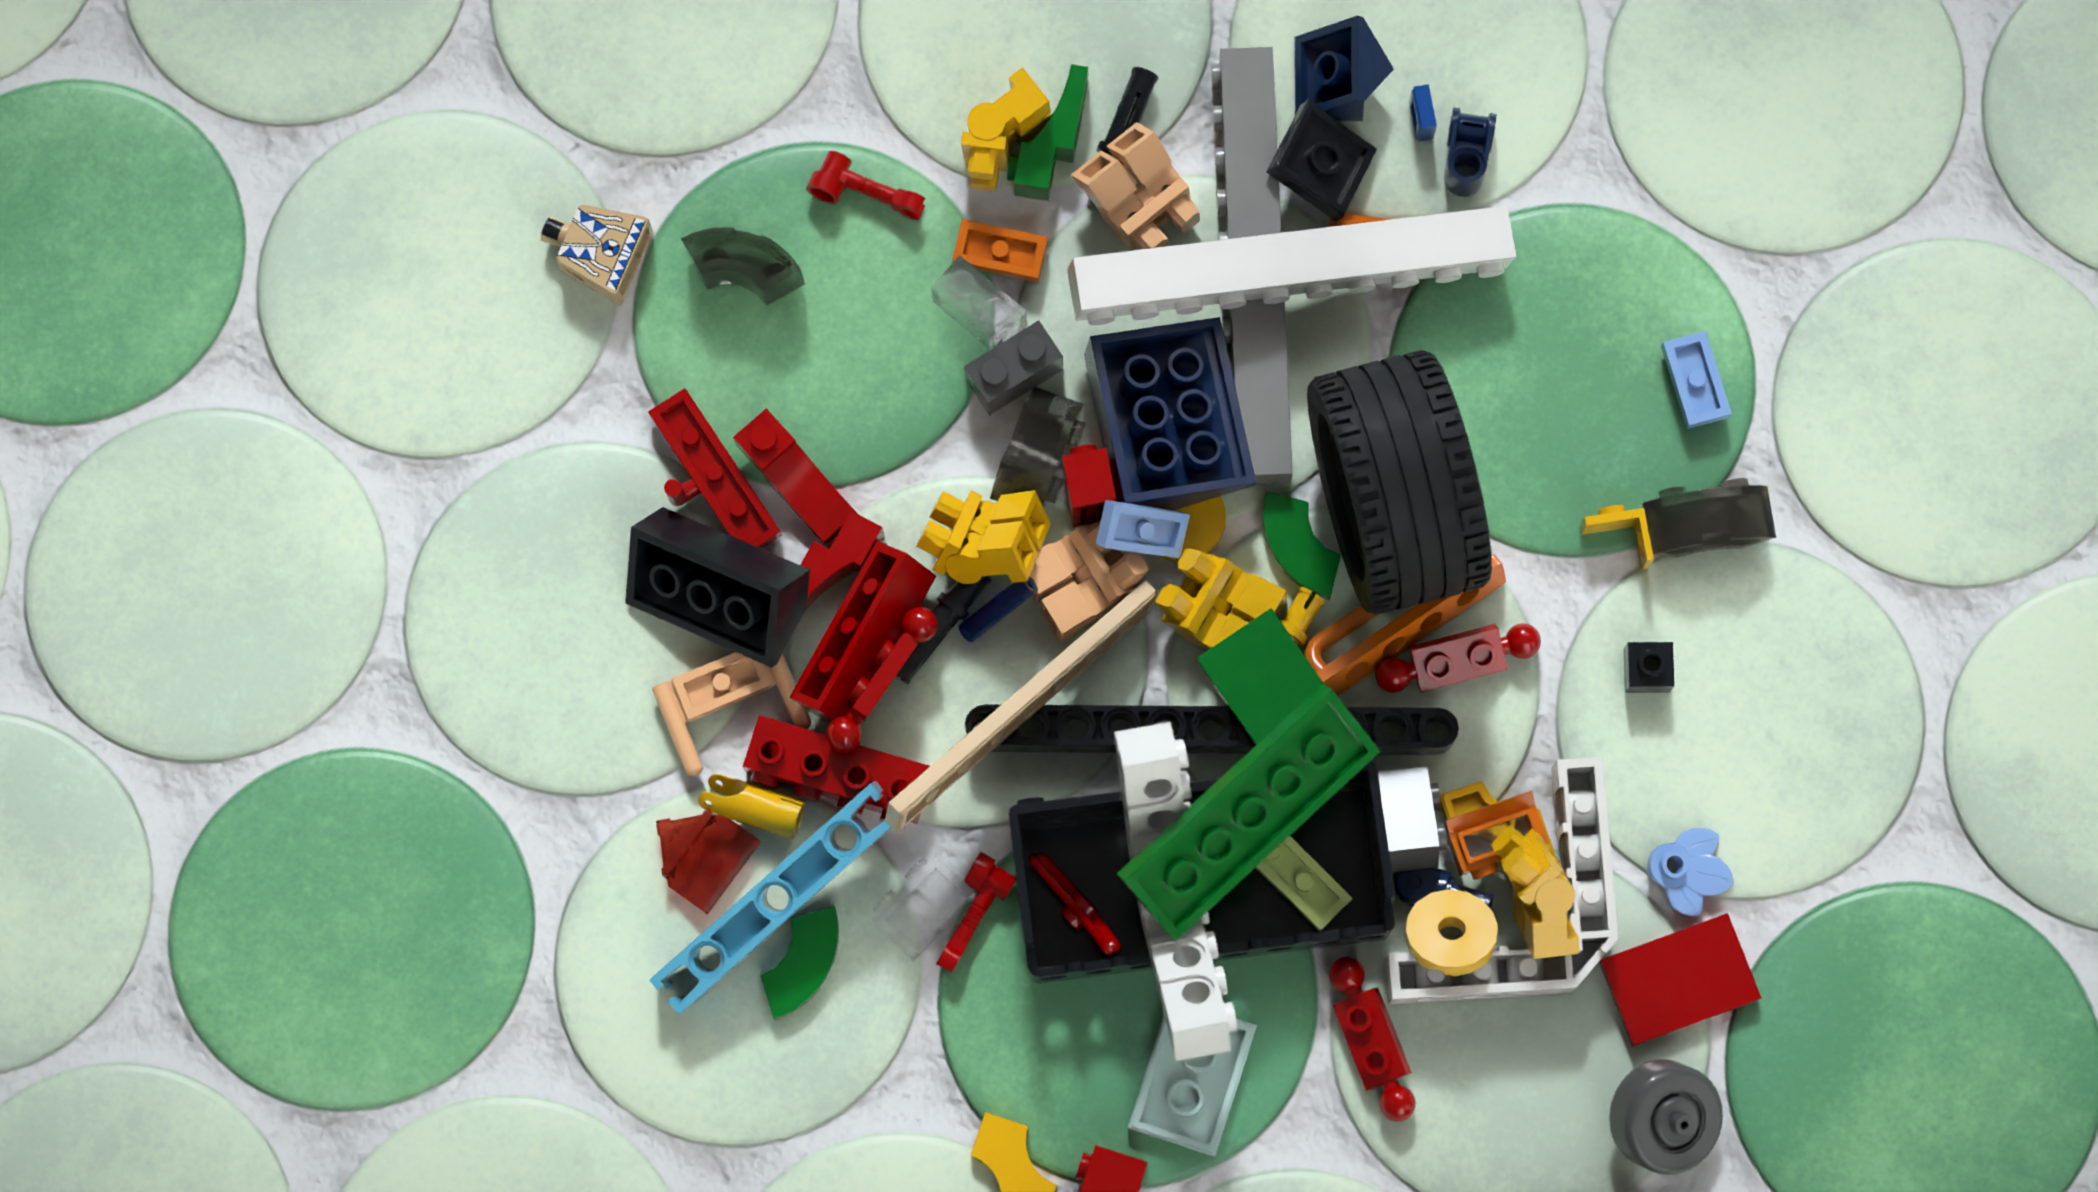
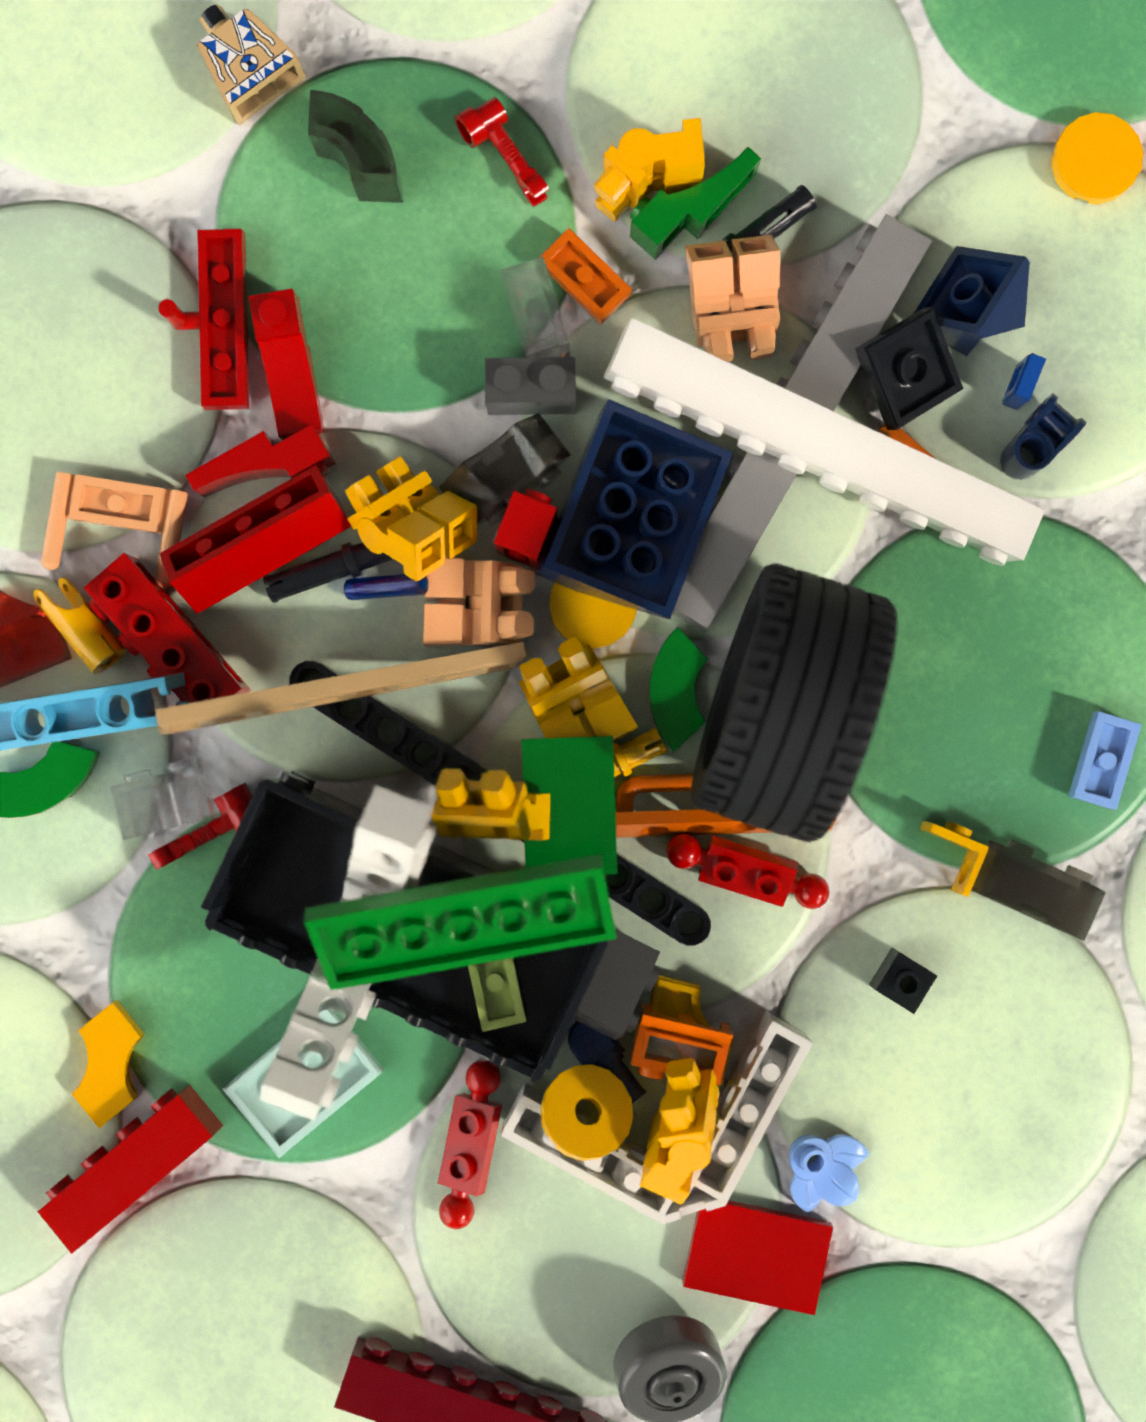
camera: 30 degrees right, 10 degrees up
black slope [625,507,810,668] -> none
red plate [826,607,938,752] -> none
red piece [1029,852,1121,957] -> none
light blue plate [1096,500,1190,558] -> none
none -> yellow hips [431,769,550,841]

